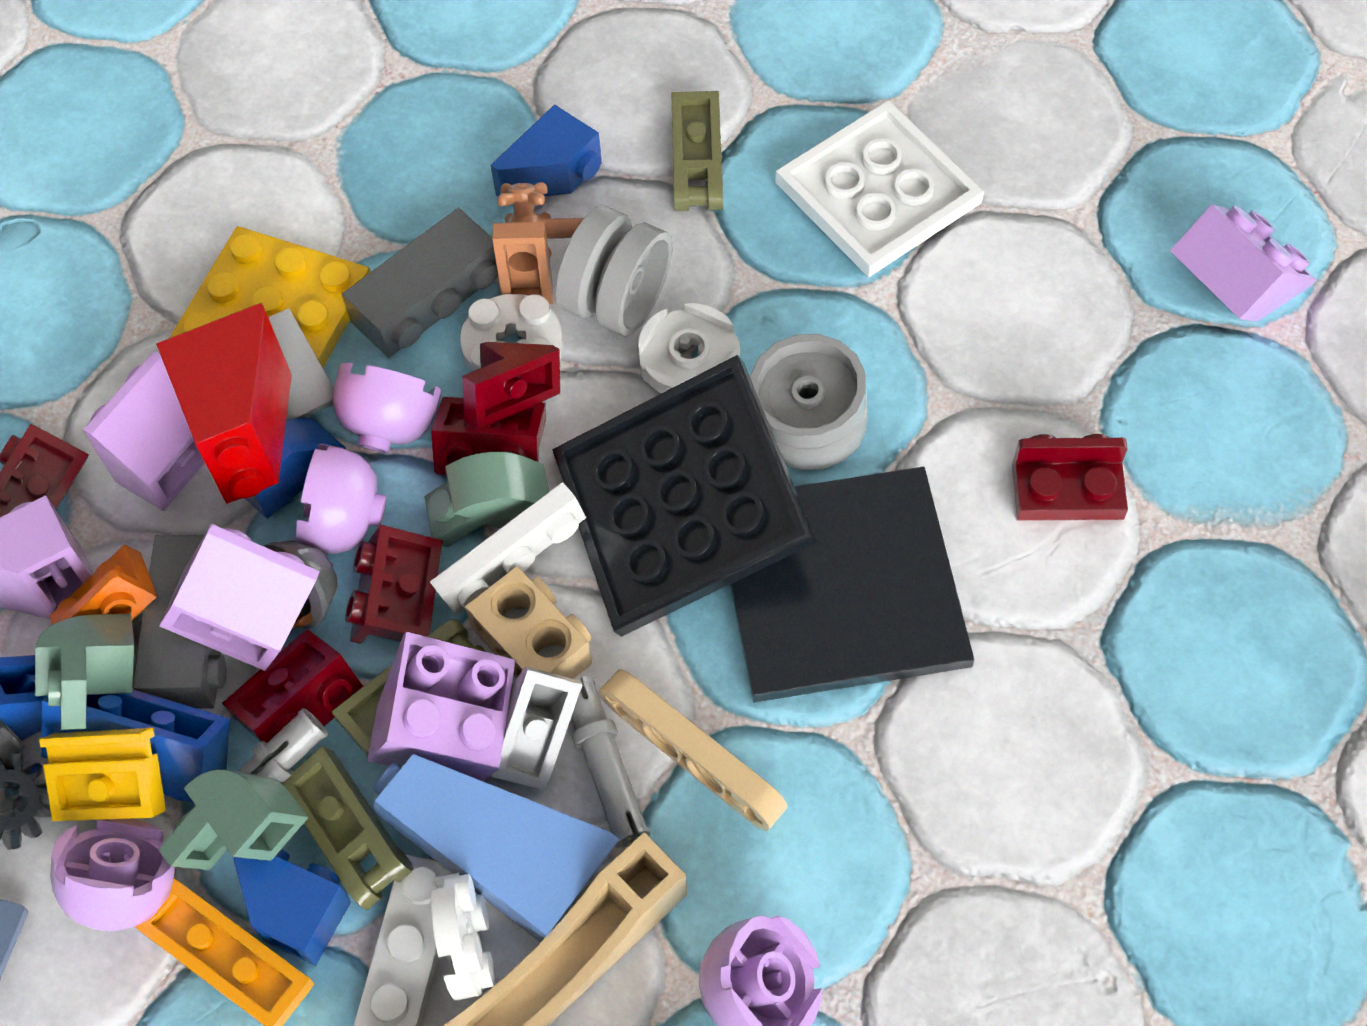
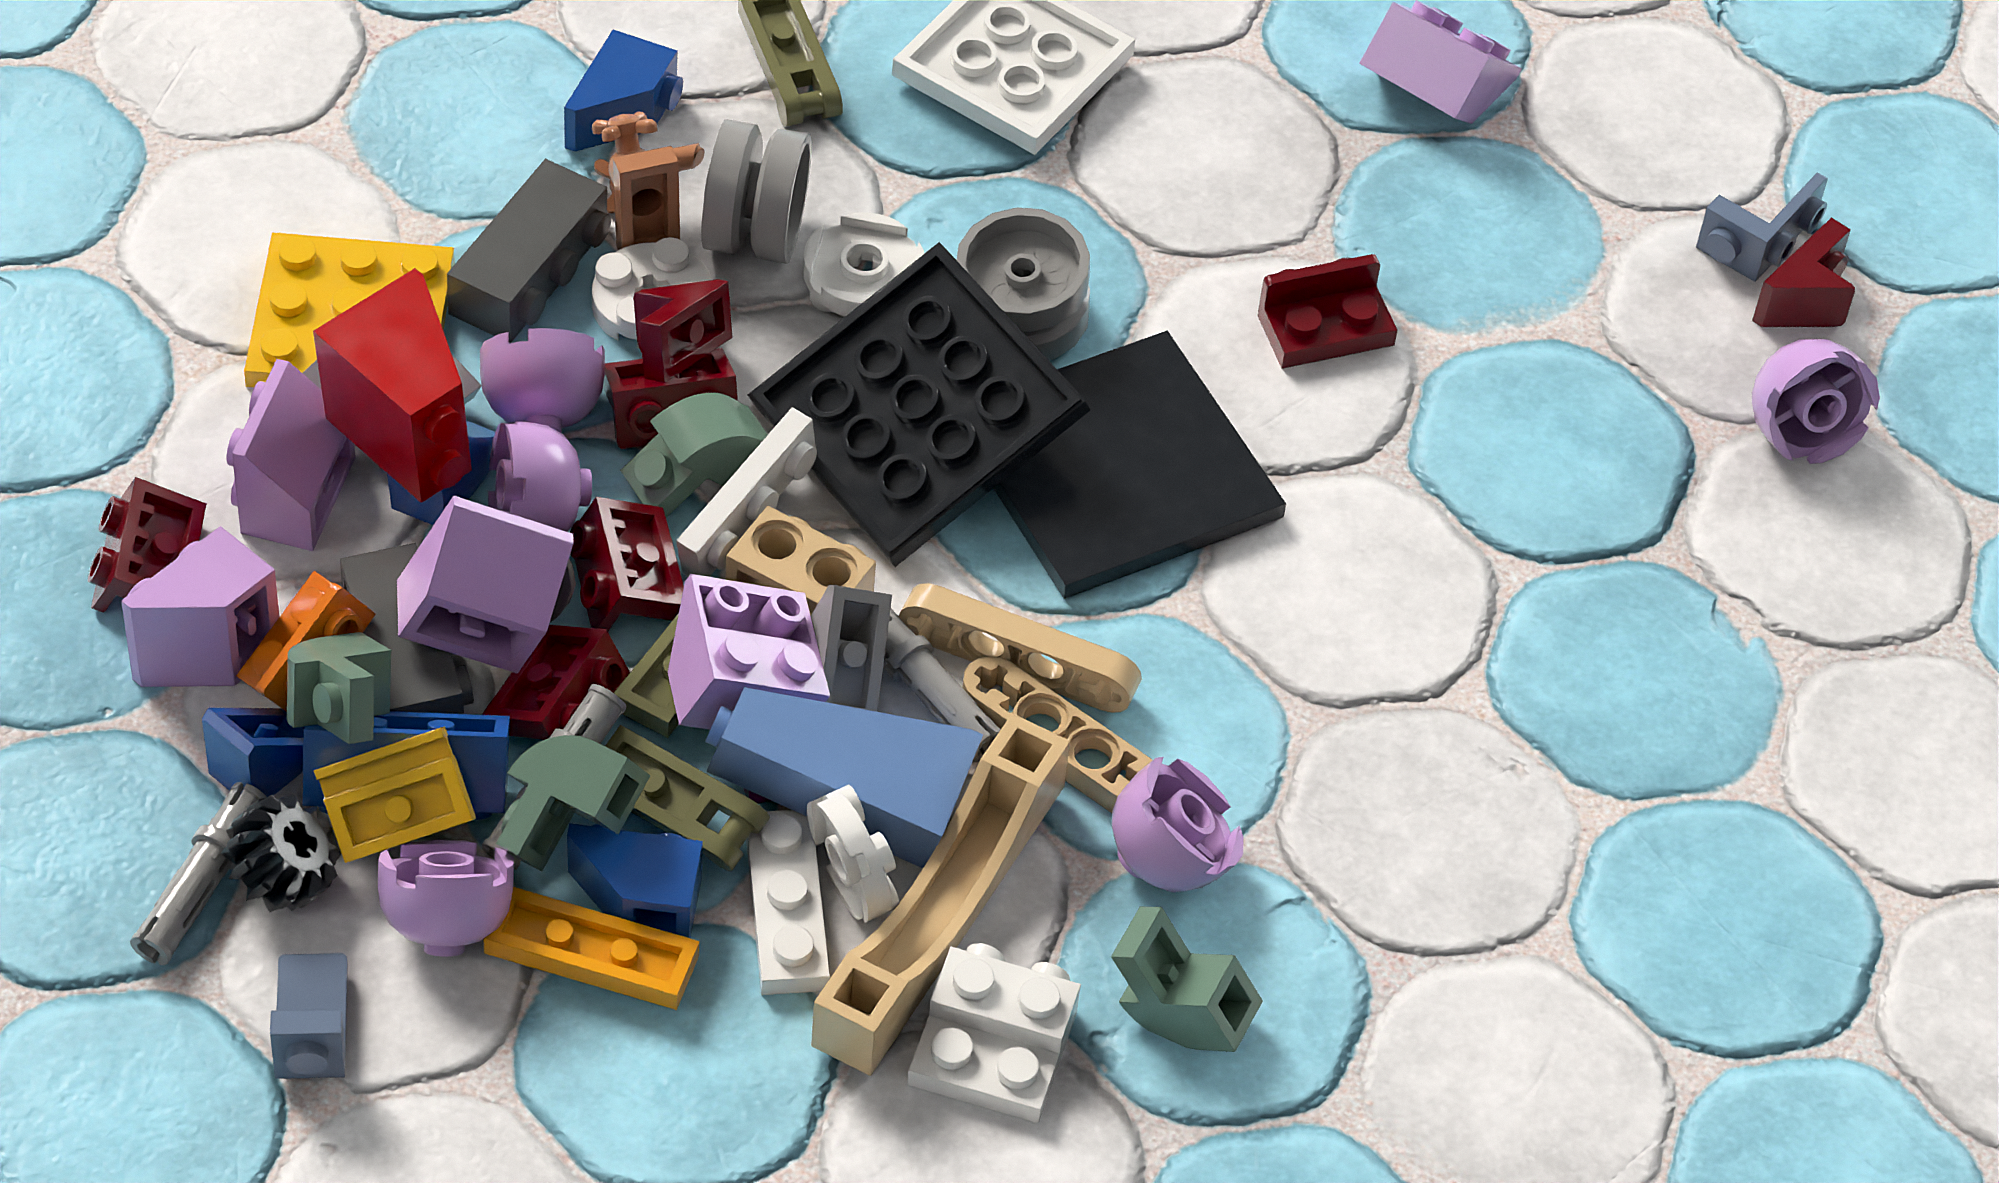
camera: 25 degrees left, 10 degrees down
none -> tan beam [963,656,1153,813]

